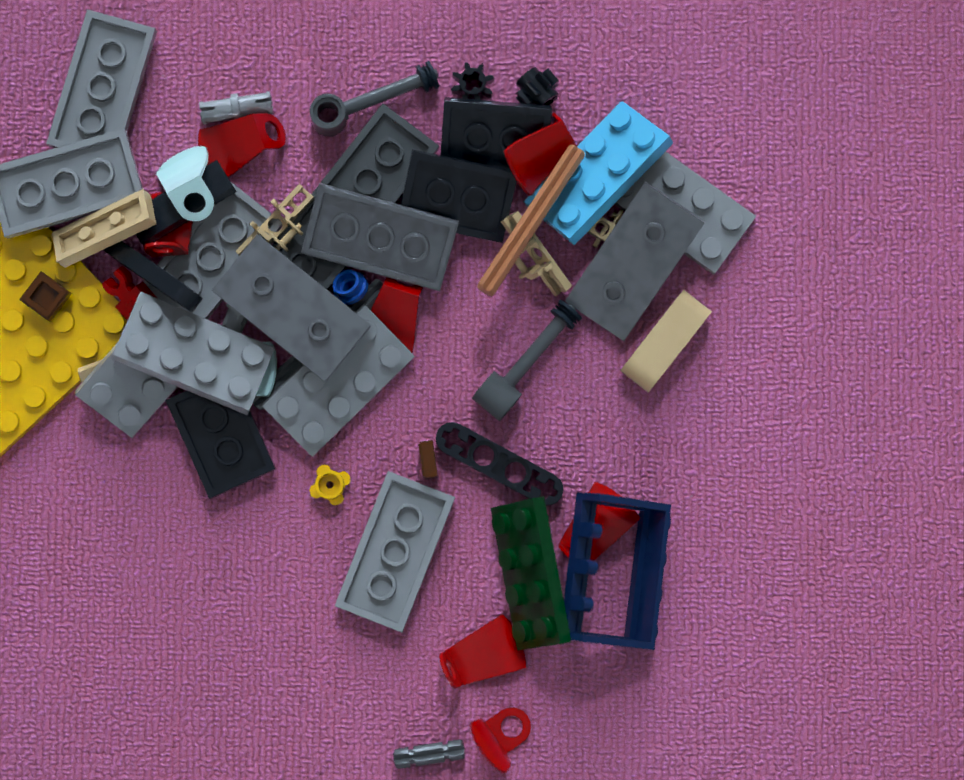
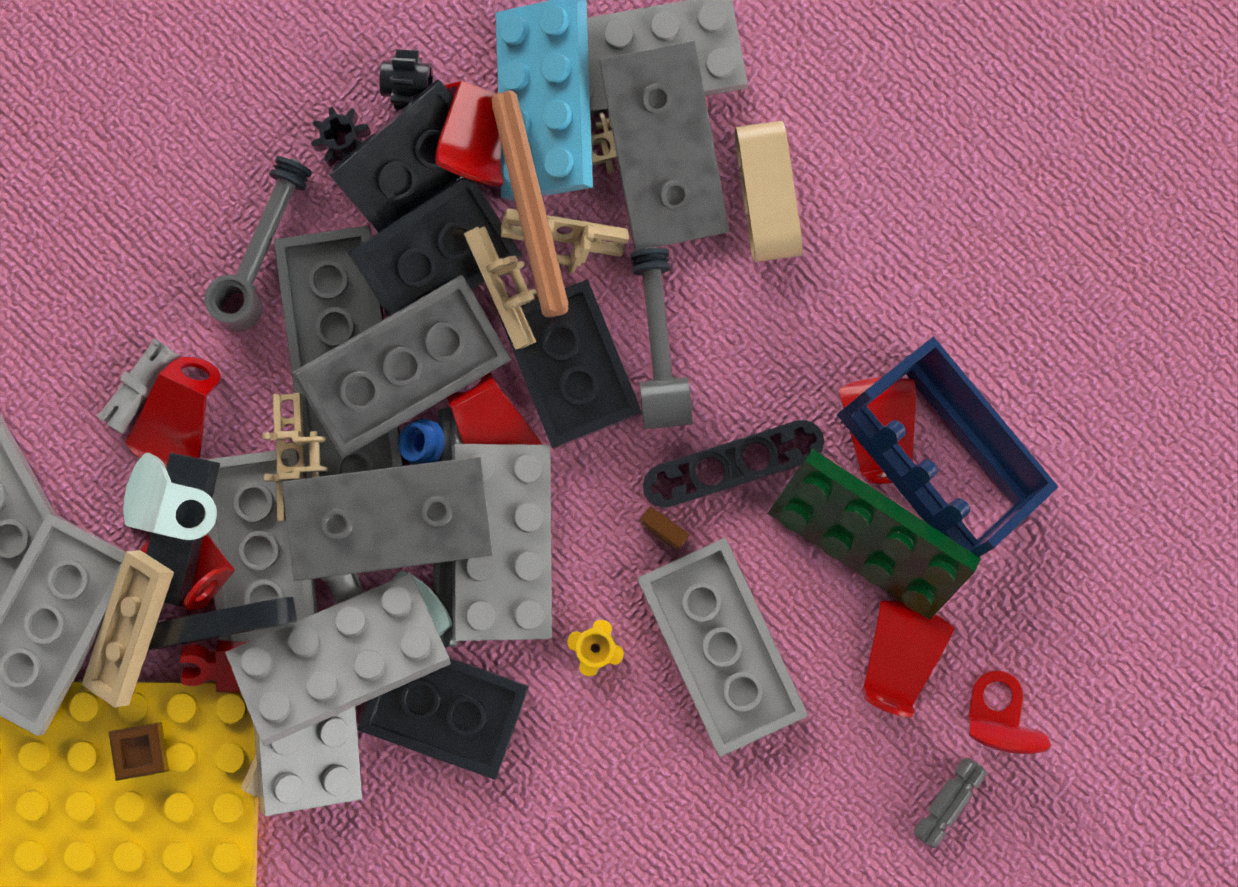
camera: 45 degrees left, 0 degrees up
none -> tan piece [464,227,537,350]
none -> black plate [499,279,642,450]

